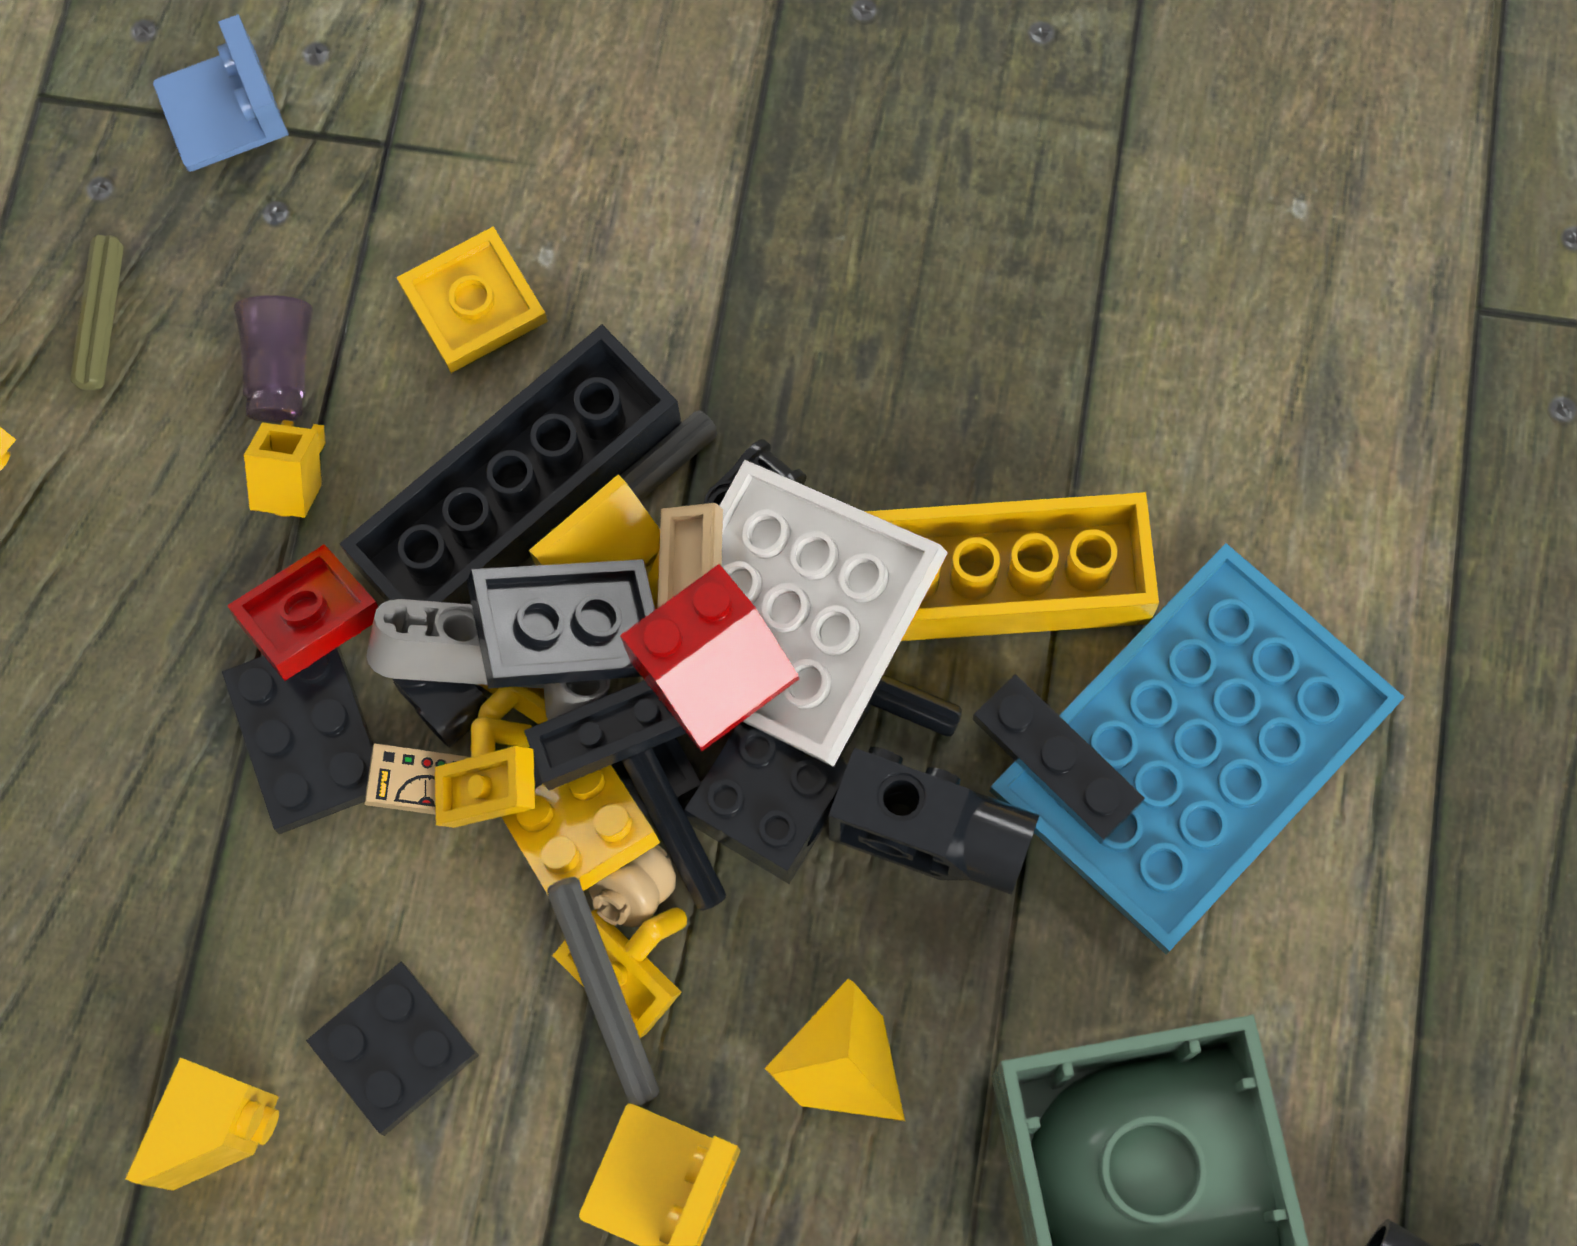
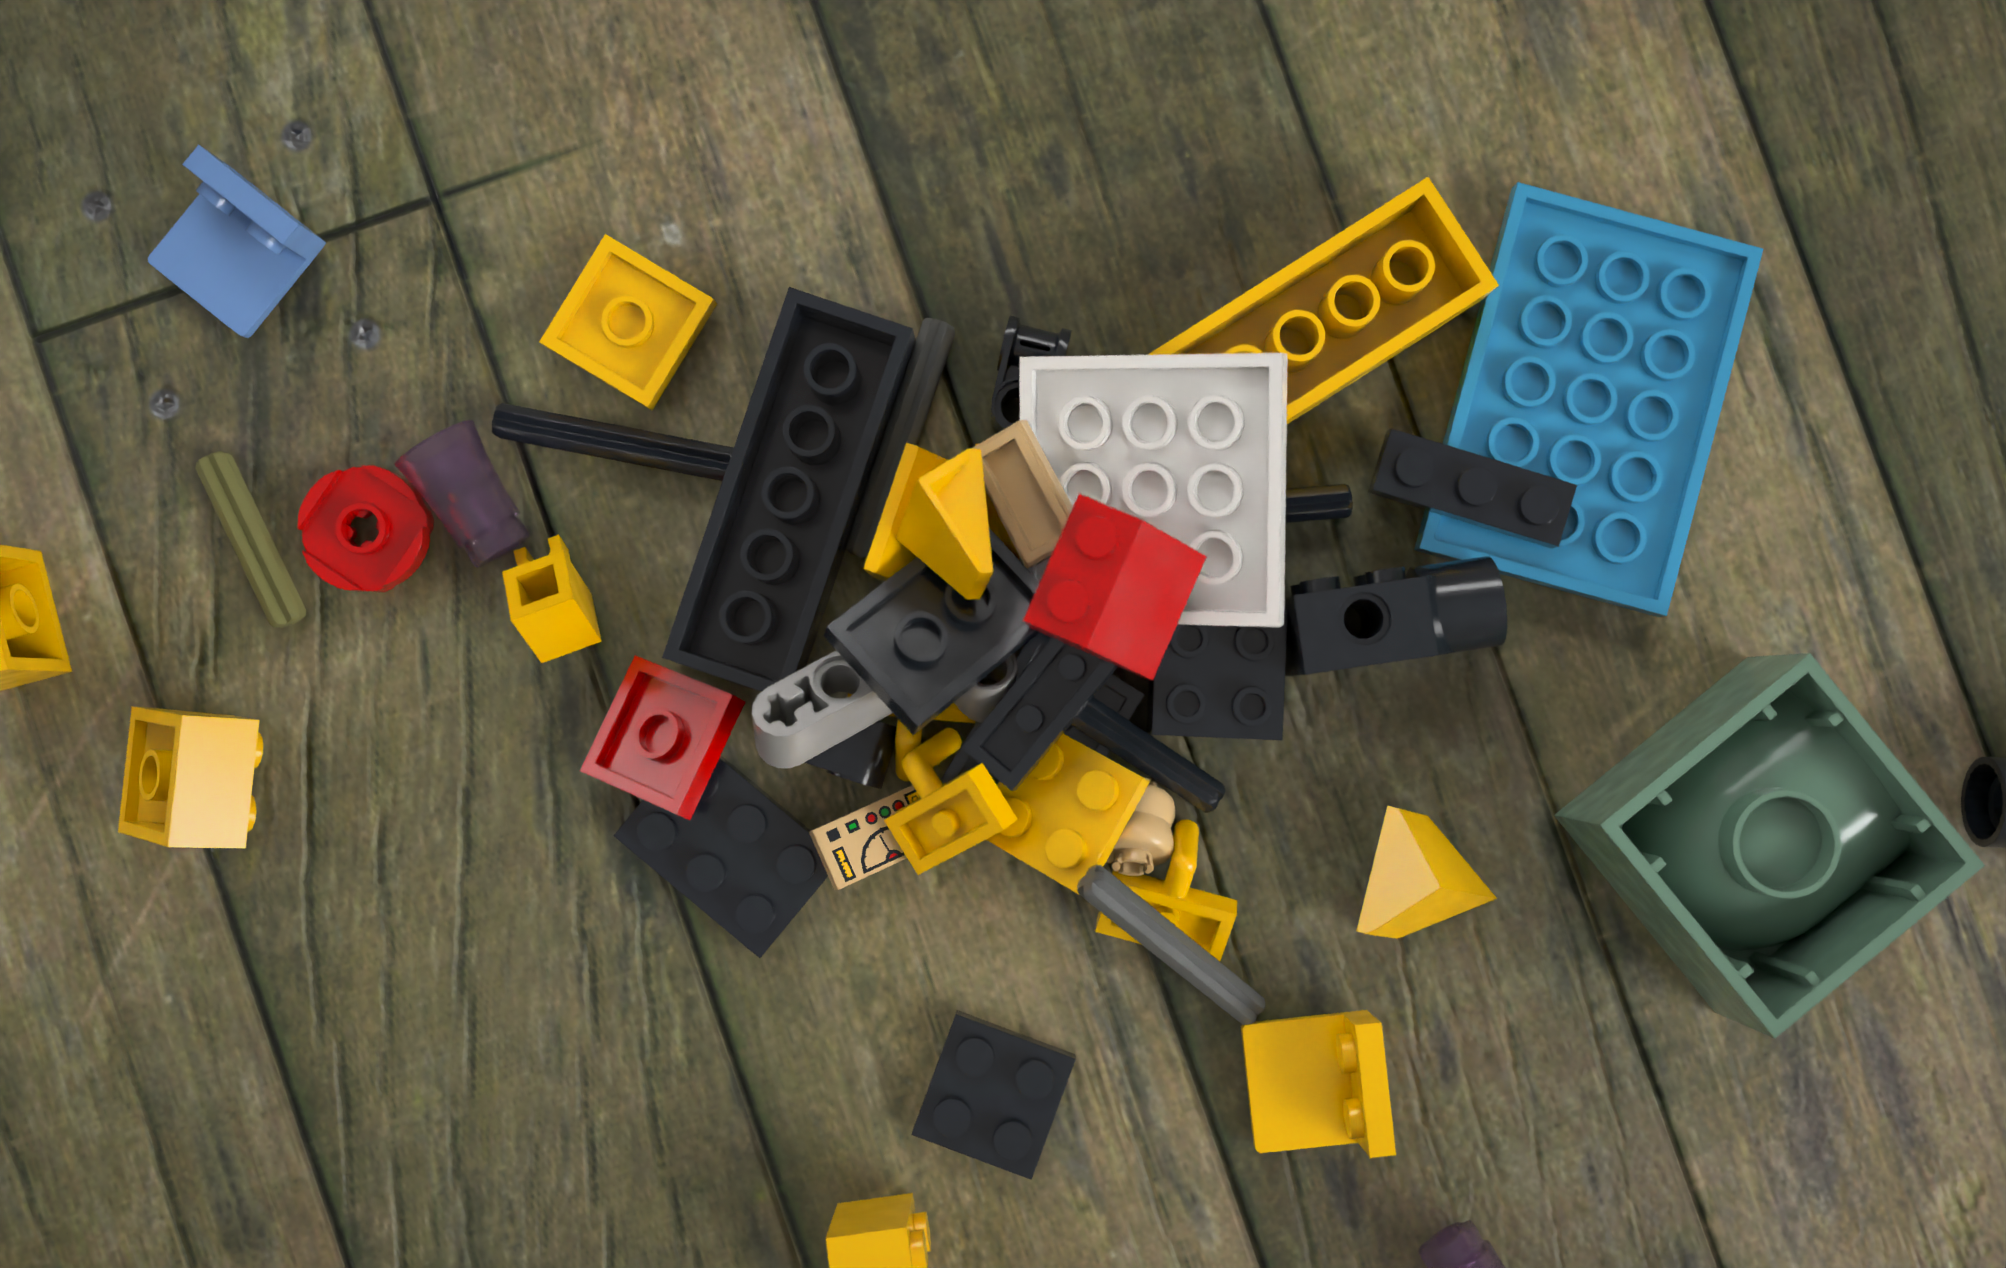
camera: 30 degrees left, 15 degrees up
none -> red plate [298,465,434,592]
none -> black axle [492,403,734,481]
none -> yellow slope [896,449,993,599]

